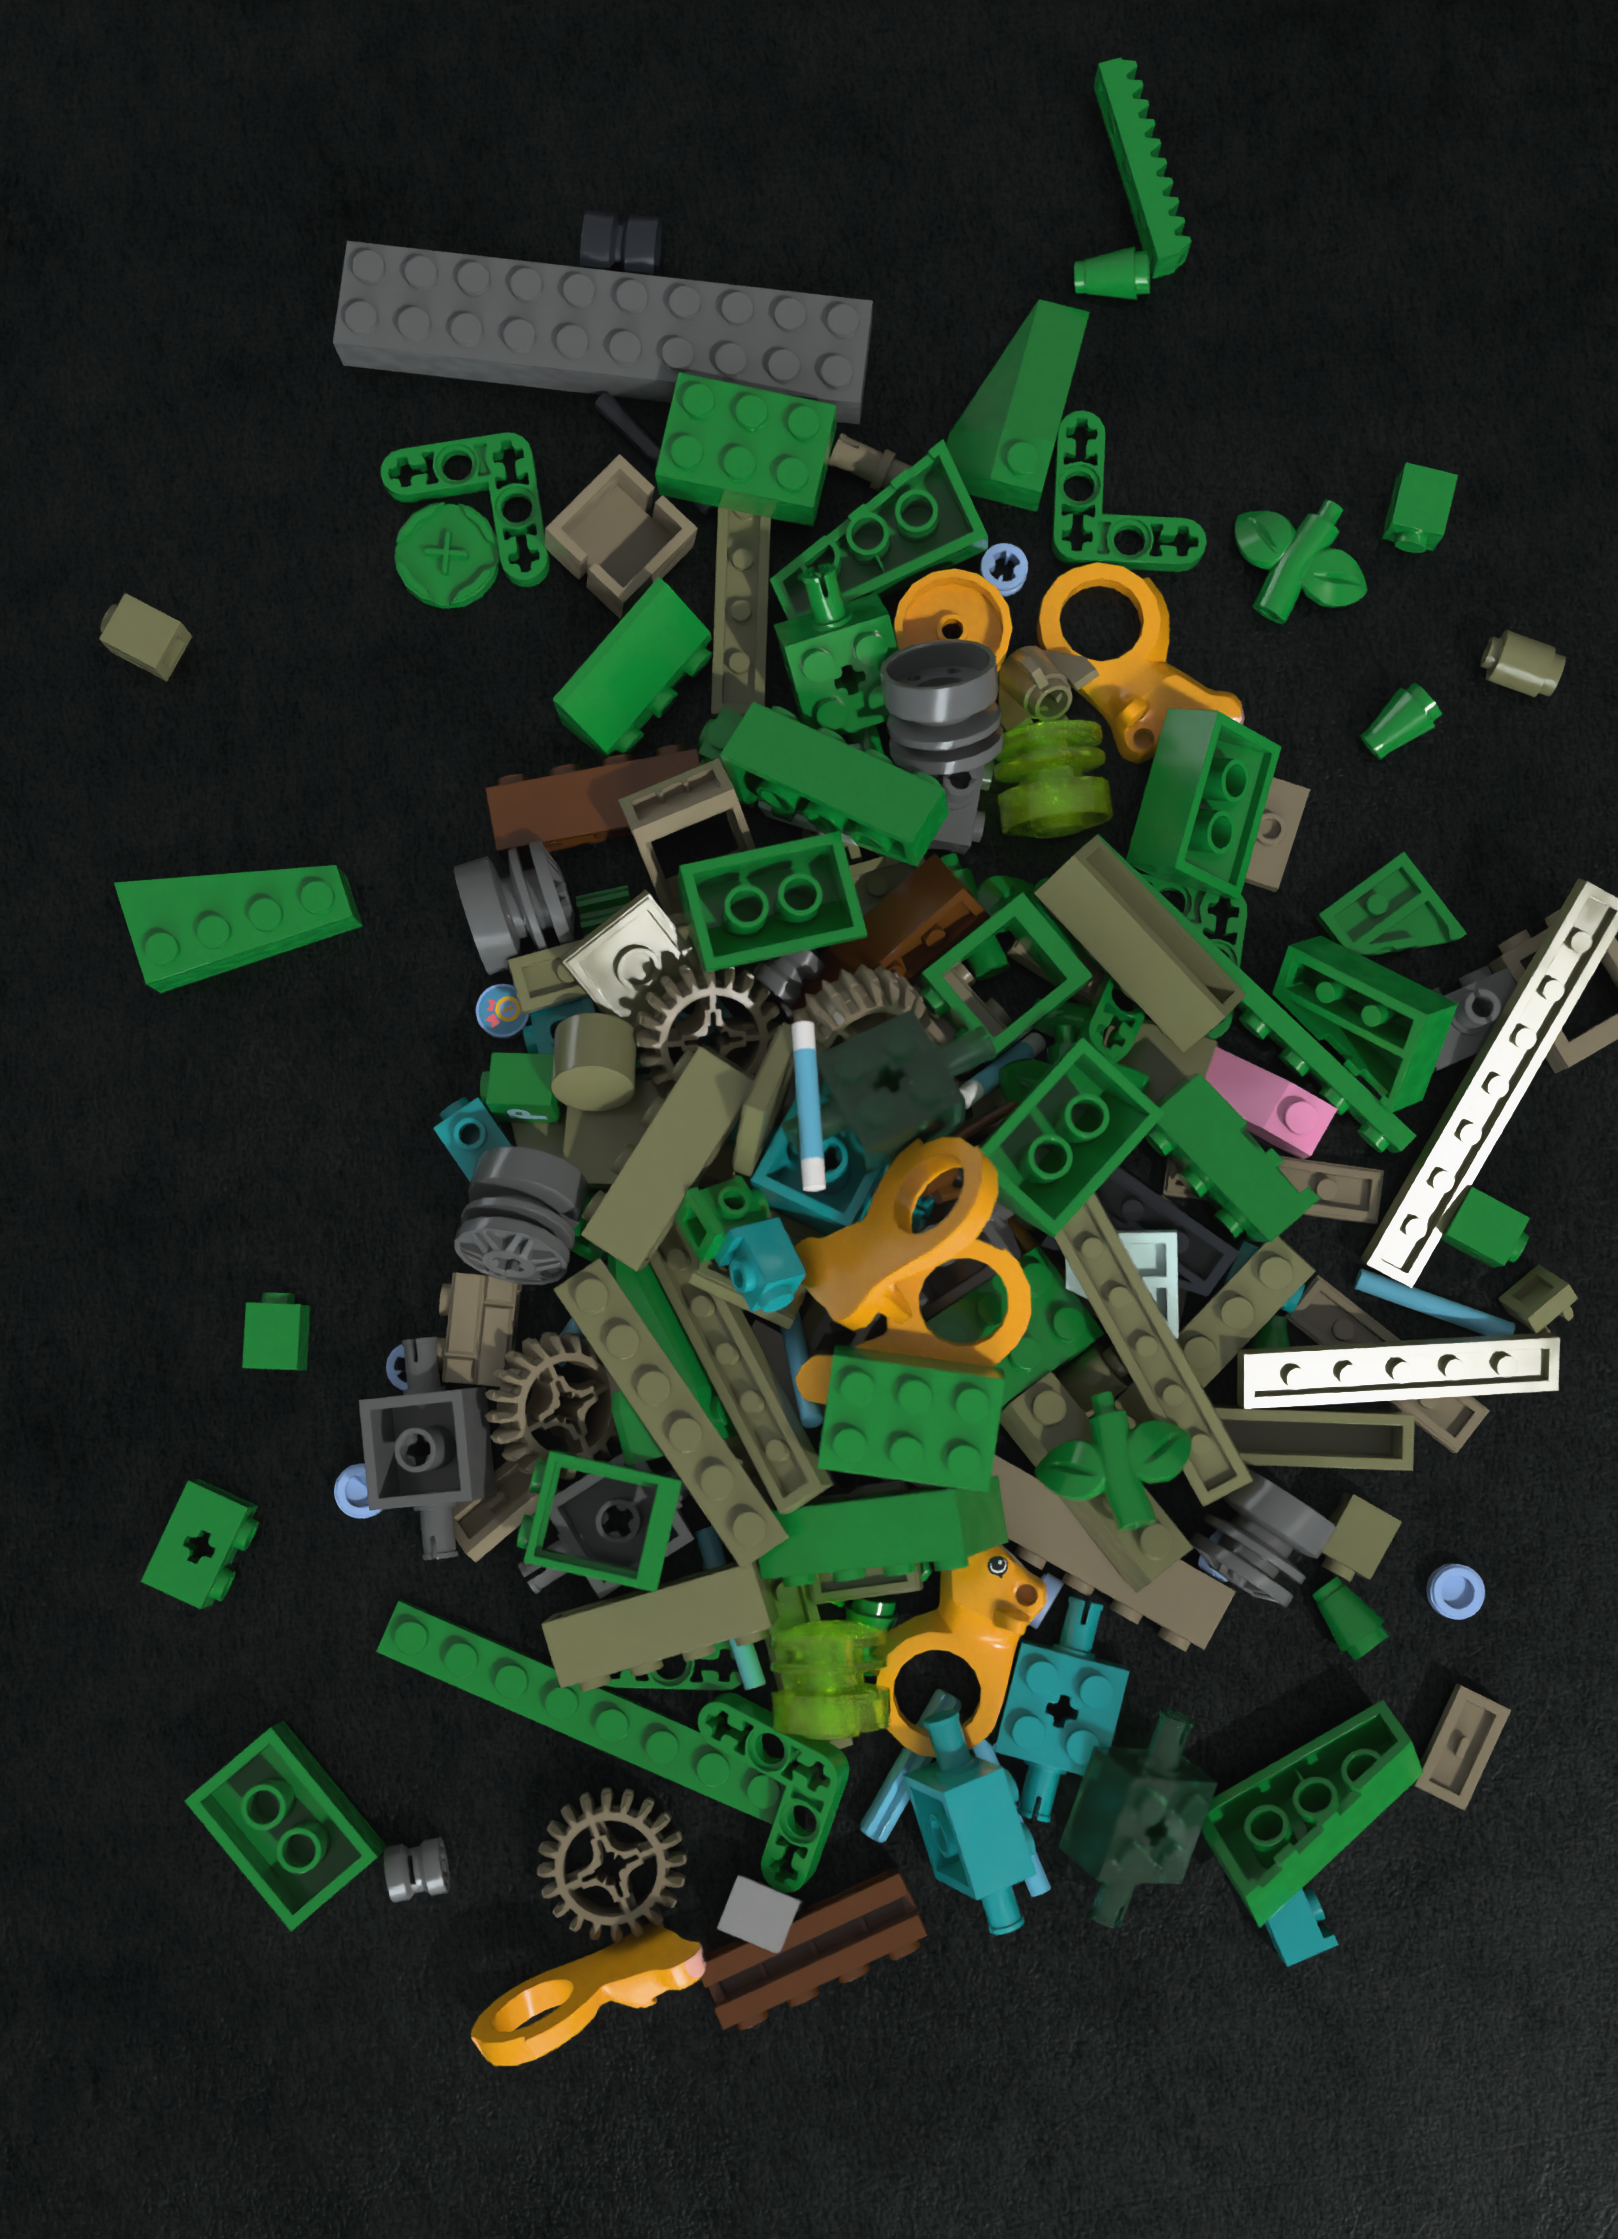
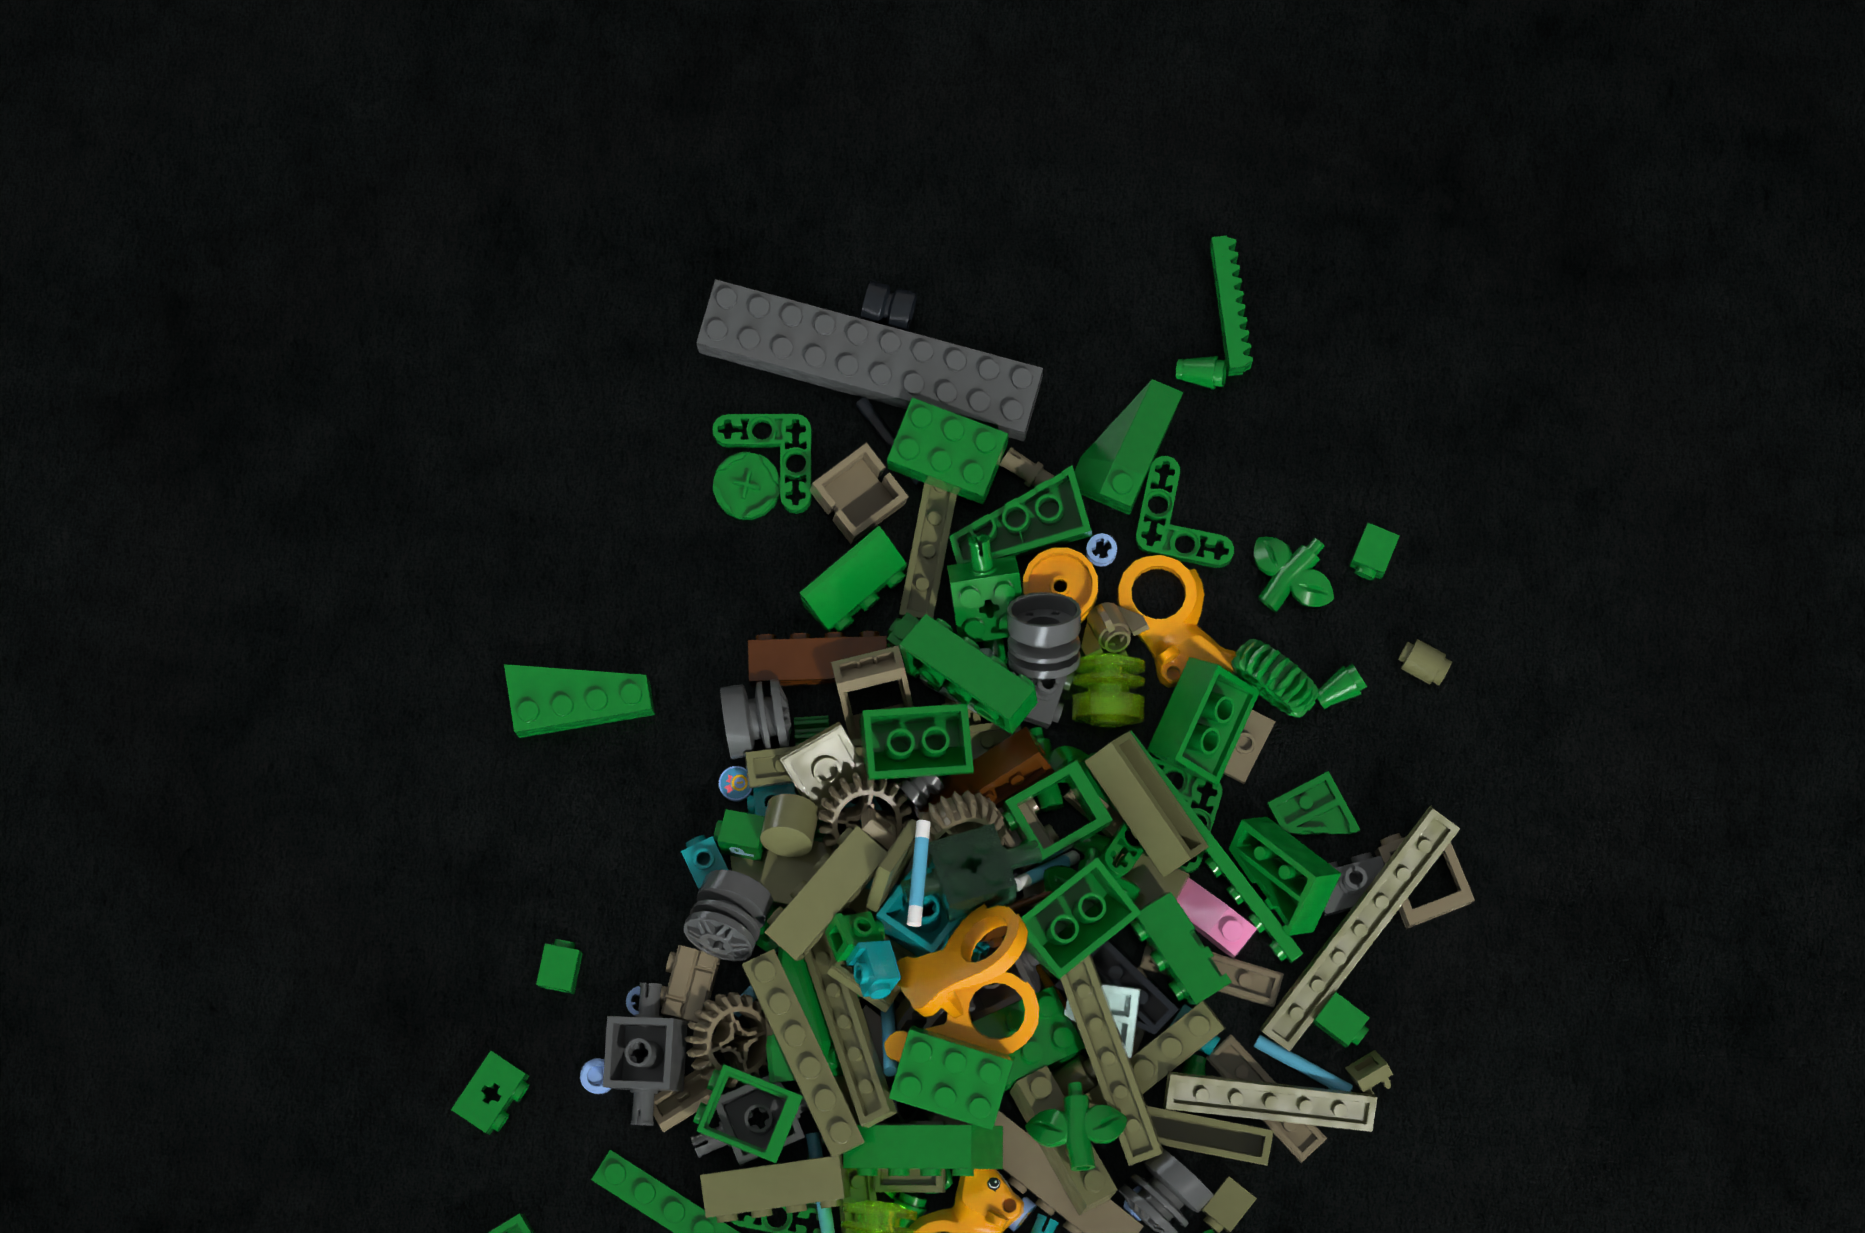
camera: 10 degrees right, 5 degrees down
olive brick [99,593,192,681] -> none
none -> dark tan tile [861,807,897,850]
none -> green gear [1231,639,1319,718]

